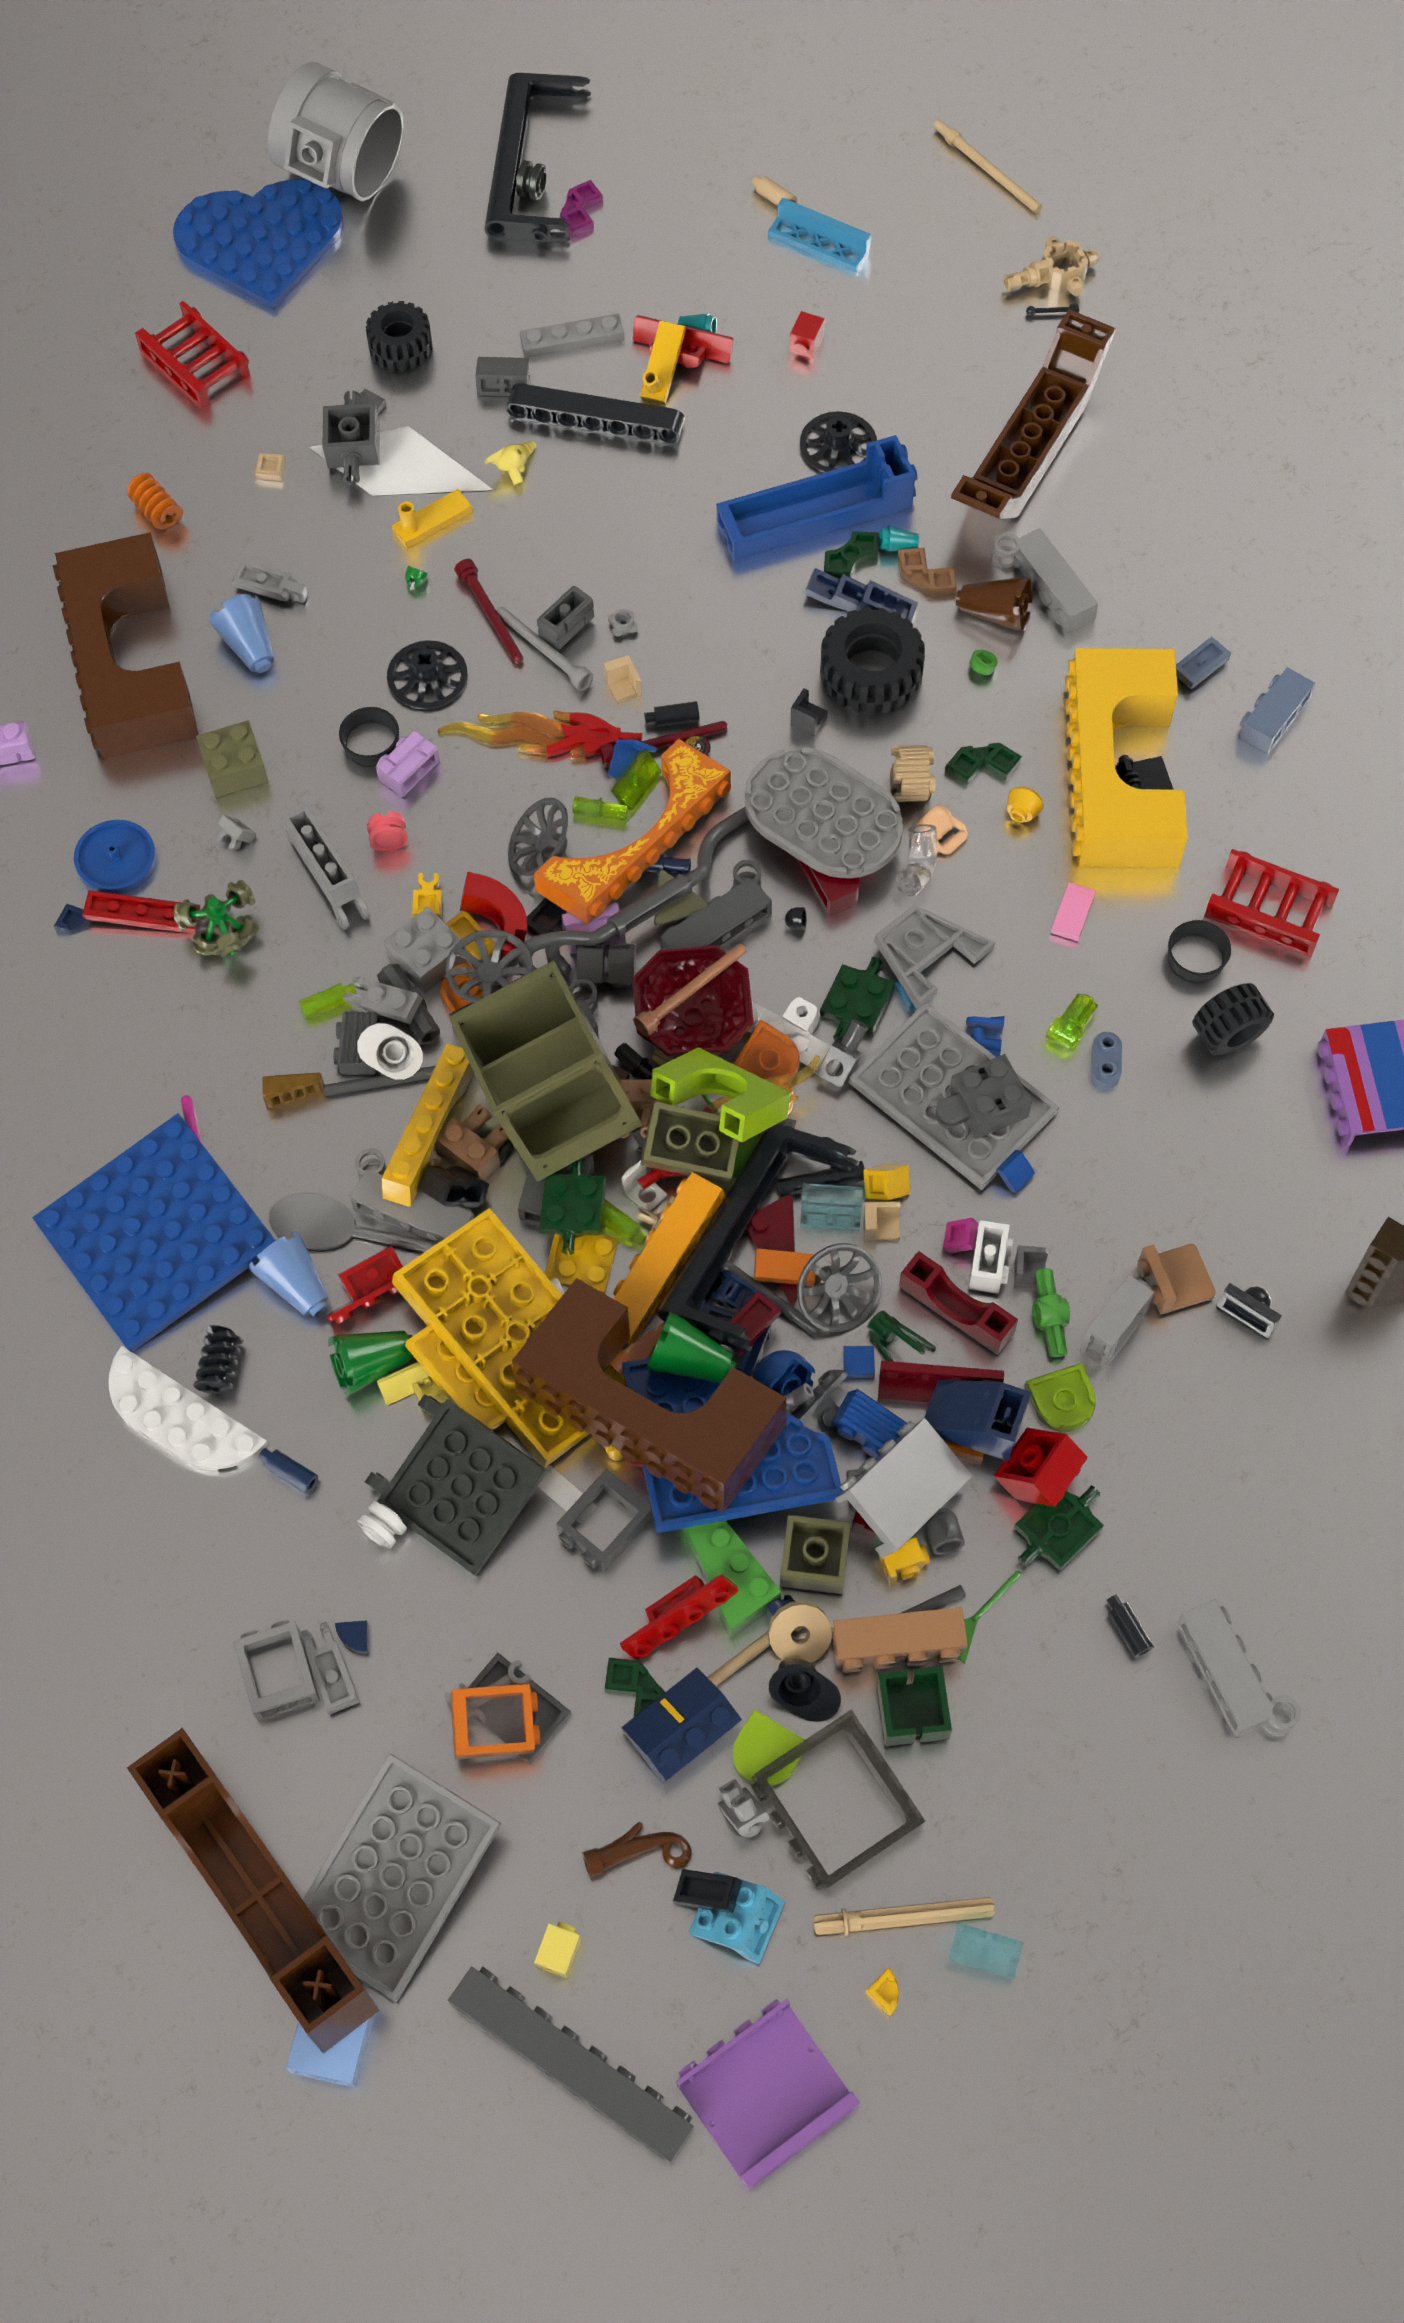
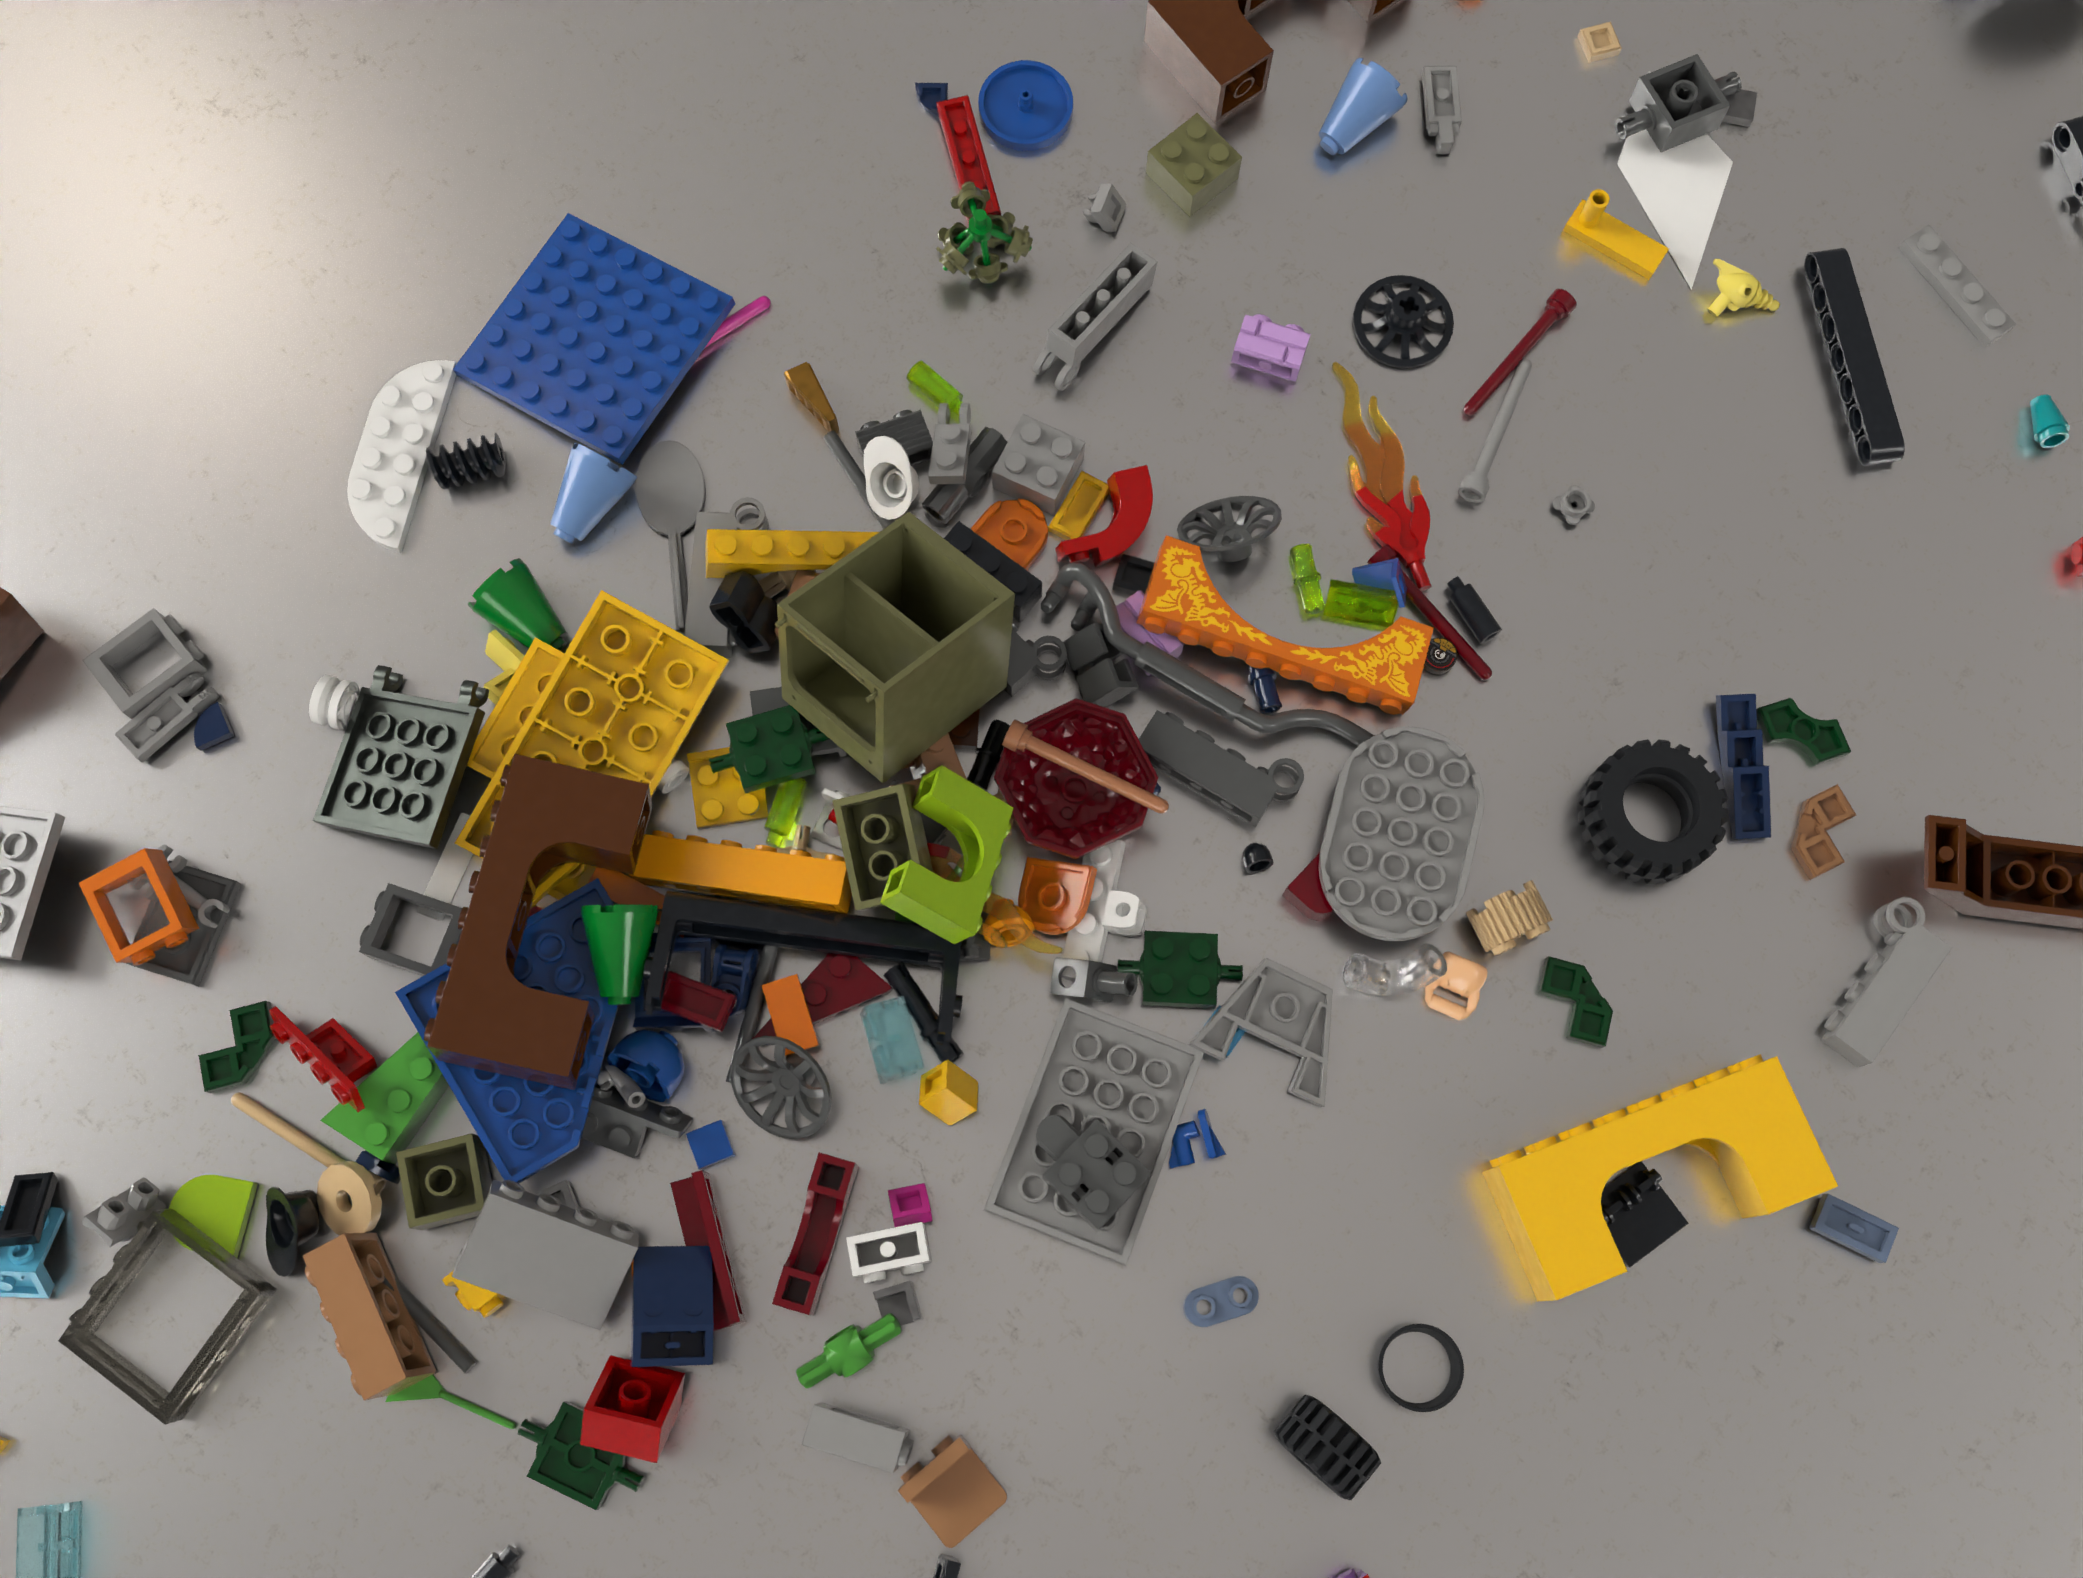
camera: 65 degrees right, 10 degrees up
dark blue cylinder [258,1448,318,1494] -> none
red bracket [325,1246,403,1323] -> none
black tyre [339,707,399,766] -> none
black tyre [365,301,433,372] -> none
coral wheel [366,811,408,851] -> none
green hinge [405,566,428,588] -> none
yellow plate [412,872,443,919] -> none
dark grey wheel [445,929,532,1003] -> none
dark grey hinge [475,357,530,396] -> none
dark grey brick [537,586,594,651] -> none
reddish brown plant [582,1822,692,1878] -> none
tan panel [603,655,642,703] -> none
dark blue slope [620,1667,742,1781] -> none
red bracket [632,315,734,368] -> none
yellow piece [640,320,686,404] -> none
olive piece [654,870,708,926] -> none
blue brick [716,435,918,561] -> none
black panel [790,688,828,737] -> none
black wheel [800,411,877,473] -> none
tan axle [814,1897,995,1936] -> none
blue brick [831,1389,907,1457] -> none
tan panel [864,1202,901,1241] -> none
dark green plant [867,1310,936,1362] -> none
dark green piece [876,1666,952,1746] -> none
teal cone [879,525,919,552] -> none
dark grey piece [926,1508,965,1555] -> none
reddish brown cone [956,577,1033,631] -> none
bright green tile [969,649,998,675] -> none
blue tile [996,1150,1035,1193] -> none
yellow cone [1007,786,1044,823] -> none
lime tile [1024,1362,1096,1432] -> none
clear neon green piece [1046,993,1099,1052] -> none
bright pink tile [1051,882,1096,942] -> none
red fence [1204,849,1339,957] -> none
sand blue brick [1239,667,1315,754] -> none

